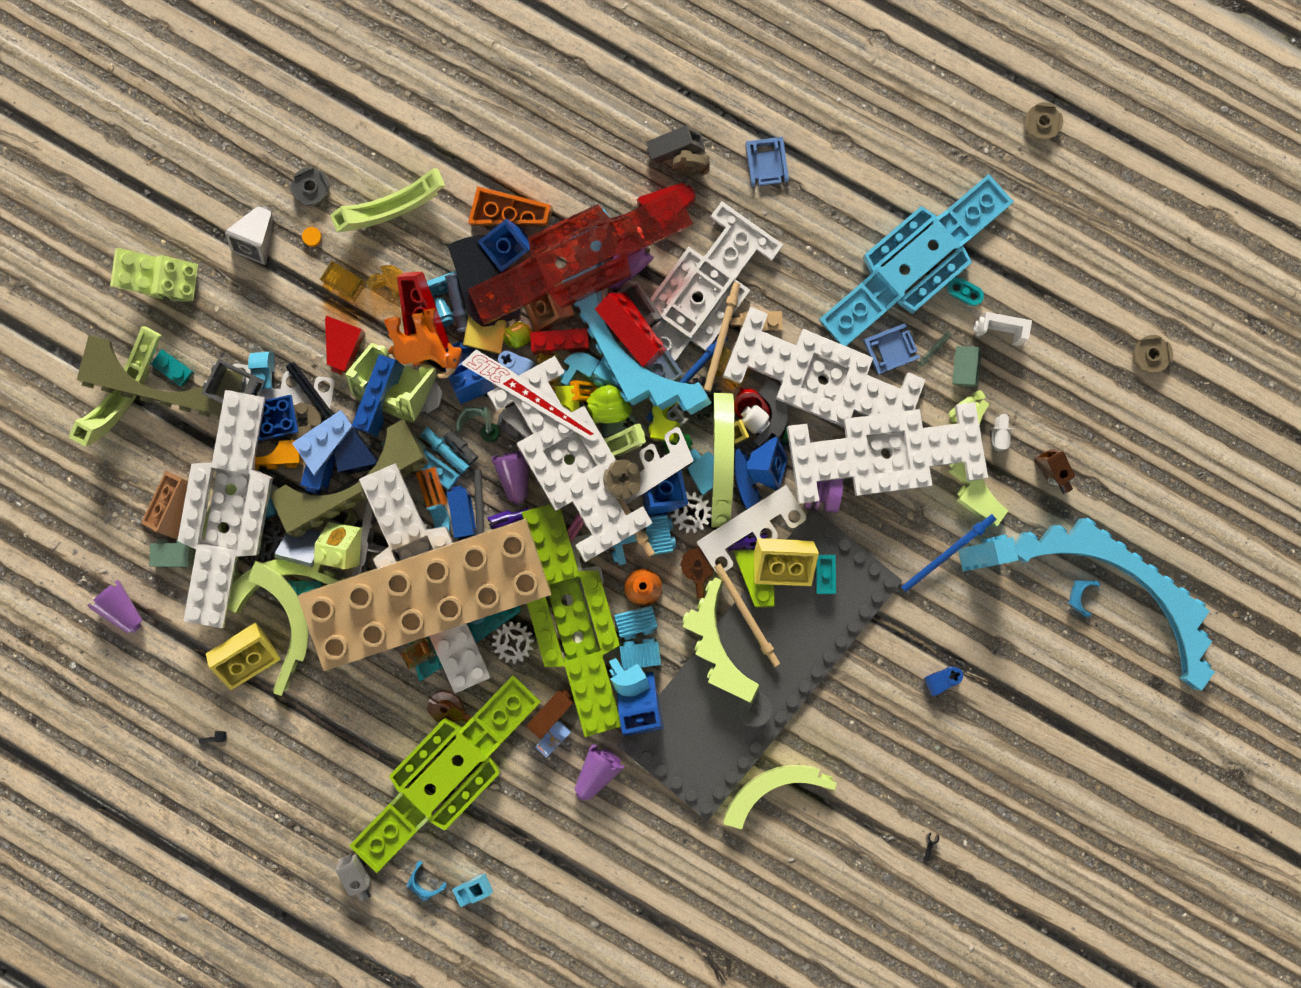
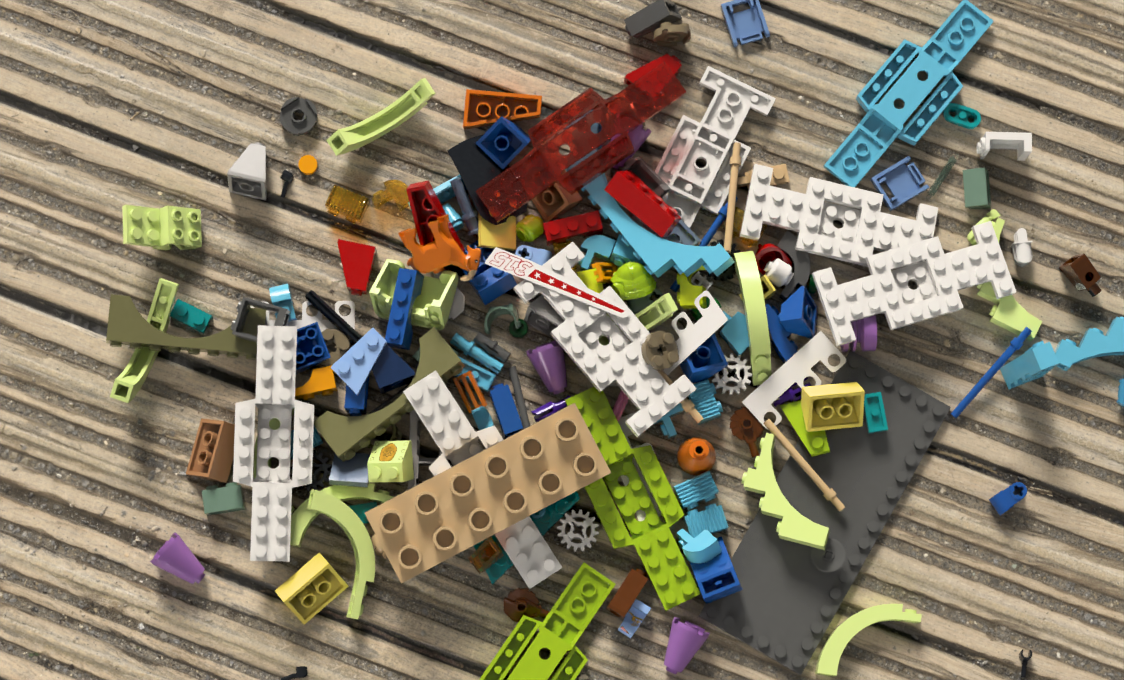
camera: 10 degrees left, 5 degrees down
none -> black hand [280,170,294,198]

